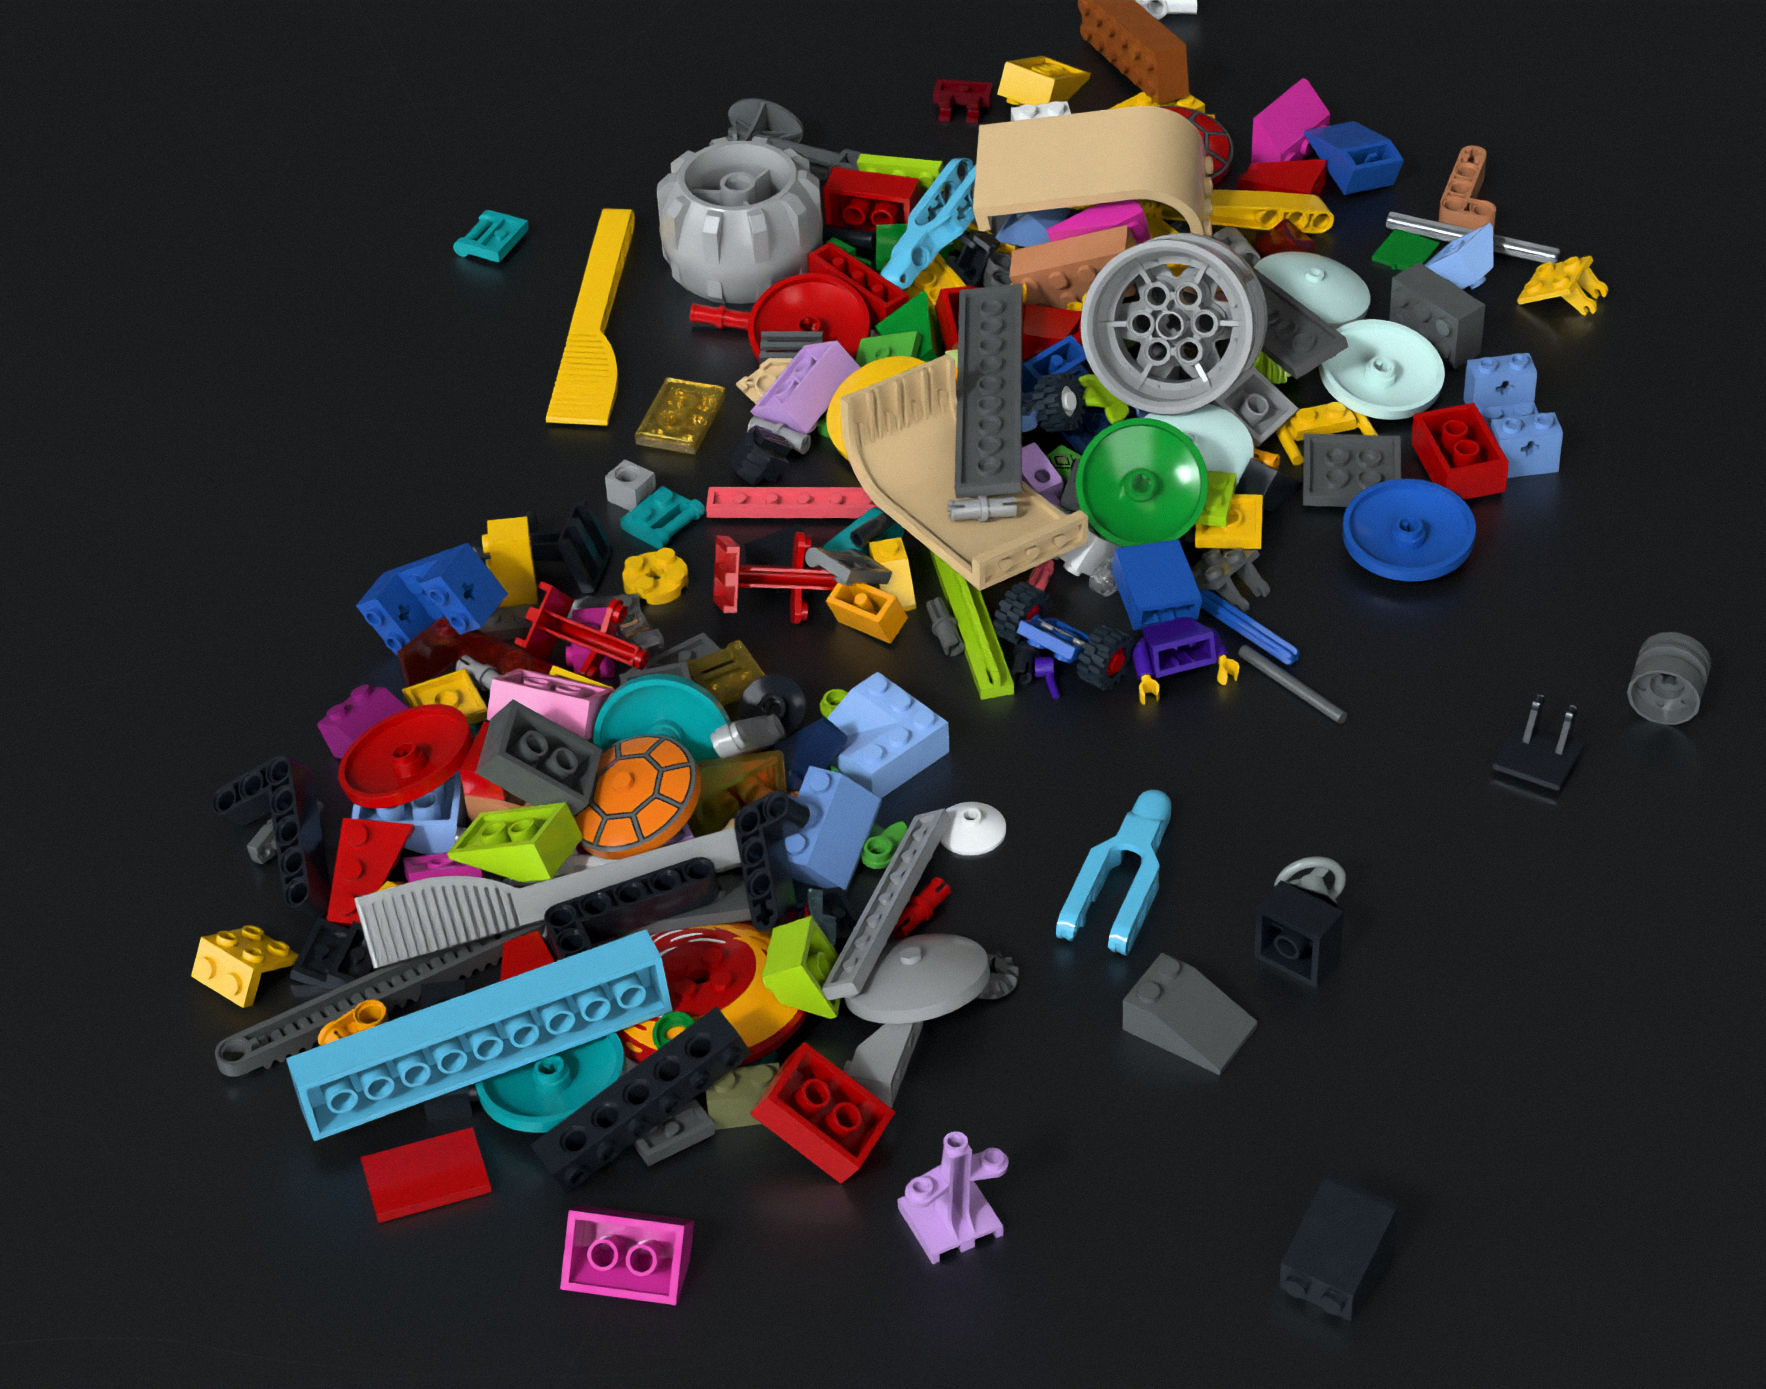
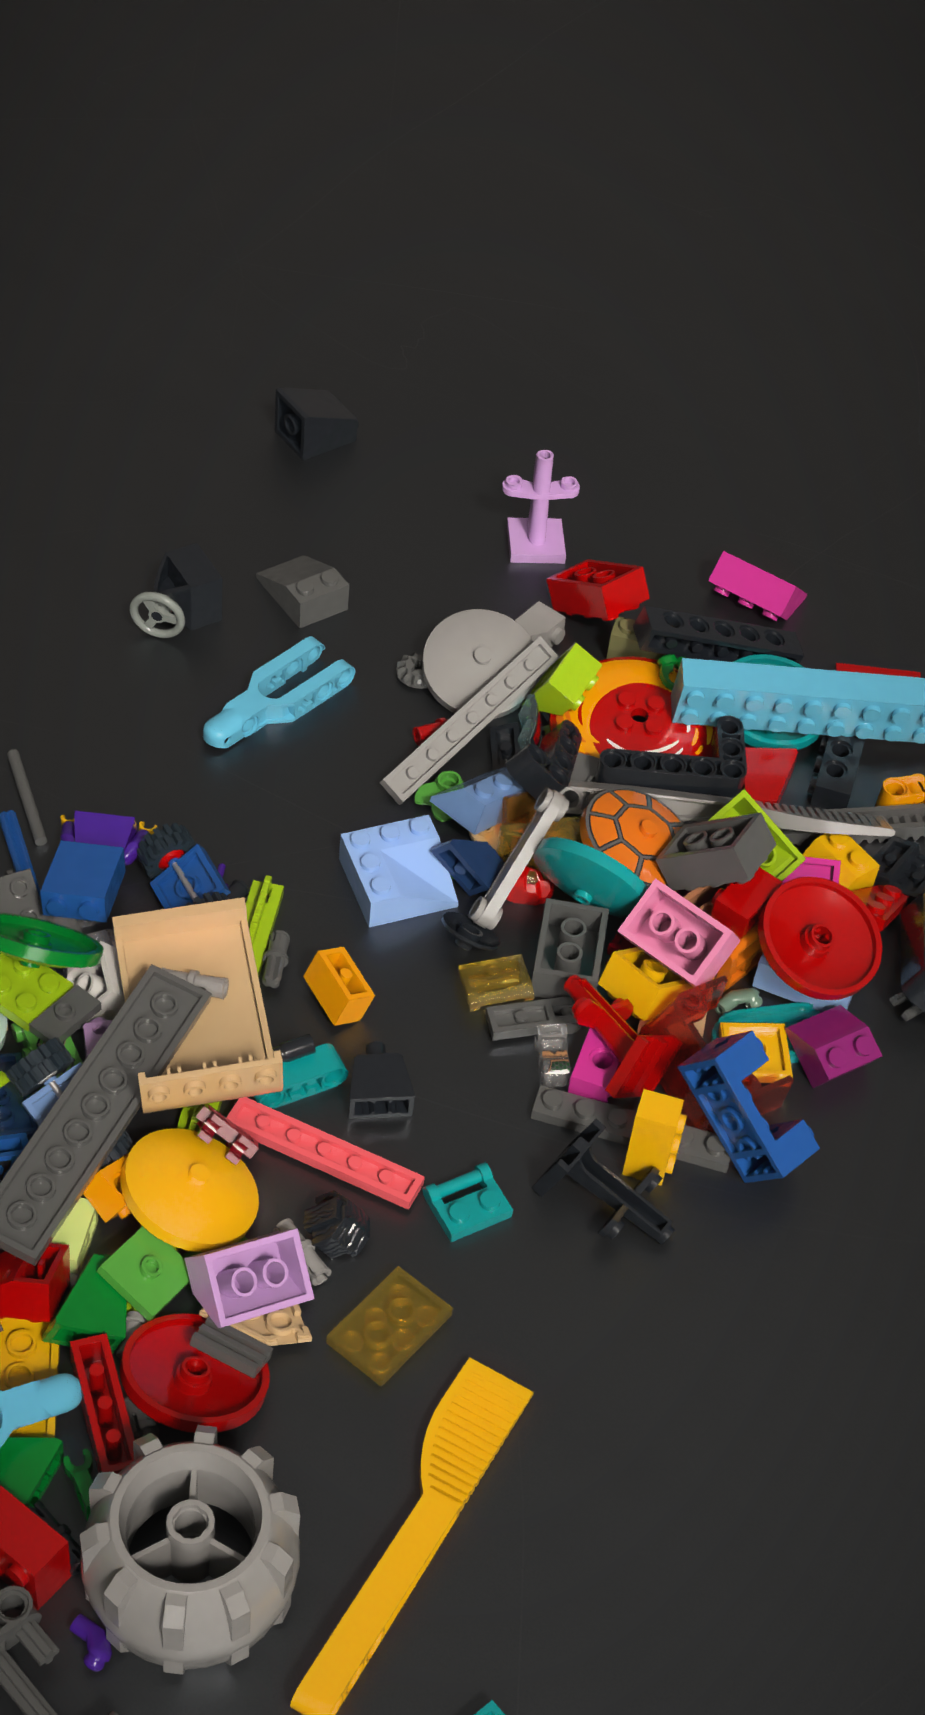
camera: 165 degrees left, 5 degrees up
light grey brick [605,460,657,511] -> none
yellow plate [622,548,689,605] -> none
red pin [690,303,751,331] -> none
red piece [713,532,838,624] -> none
dark grey plate [805,547,892,586] -> none
lime plate [820,689,848,718] -> none
yellow slope [869,537,916,611] -> none
white dish [939,802,1006,855] -> none

